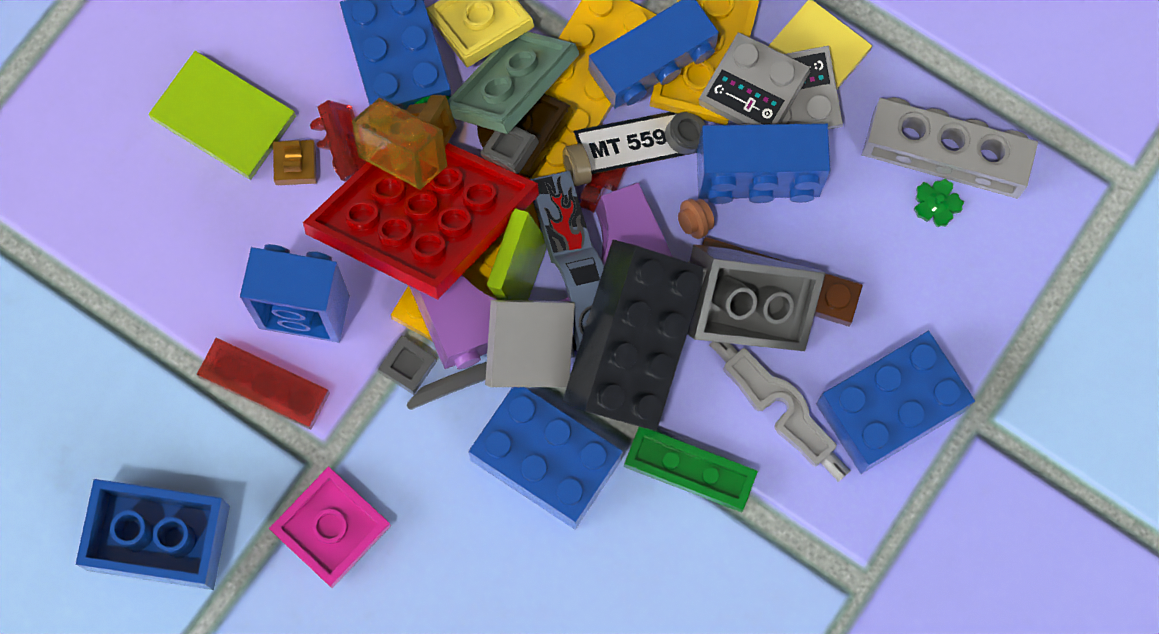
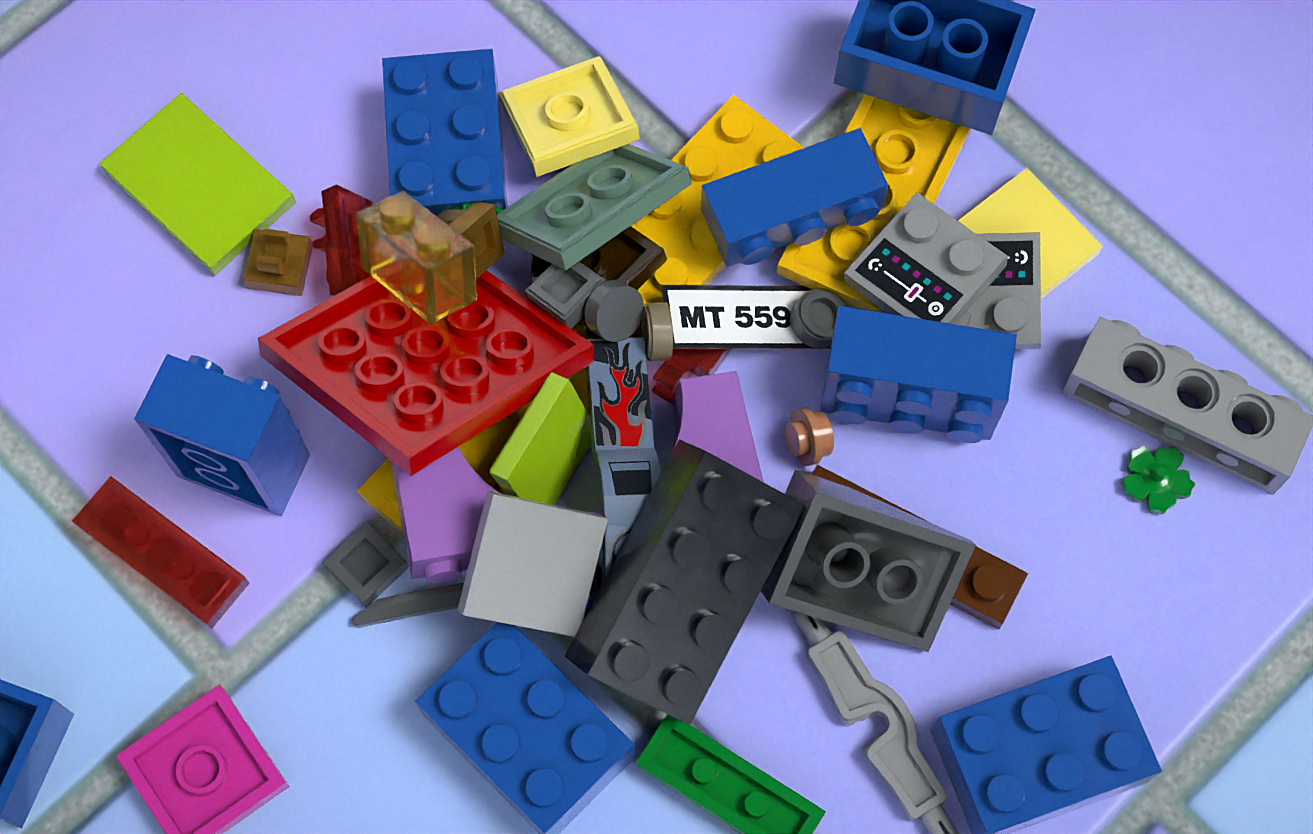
camera: 15 degrees right, 5 degrees down
none -> dark grey tile [585,280,644,342]

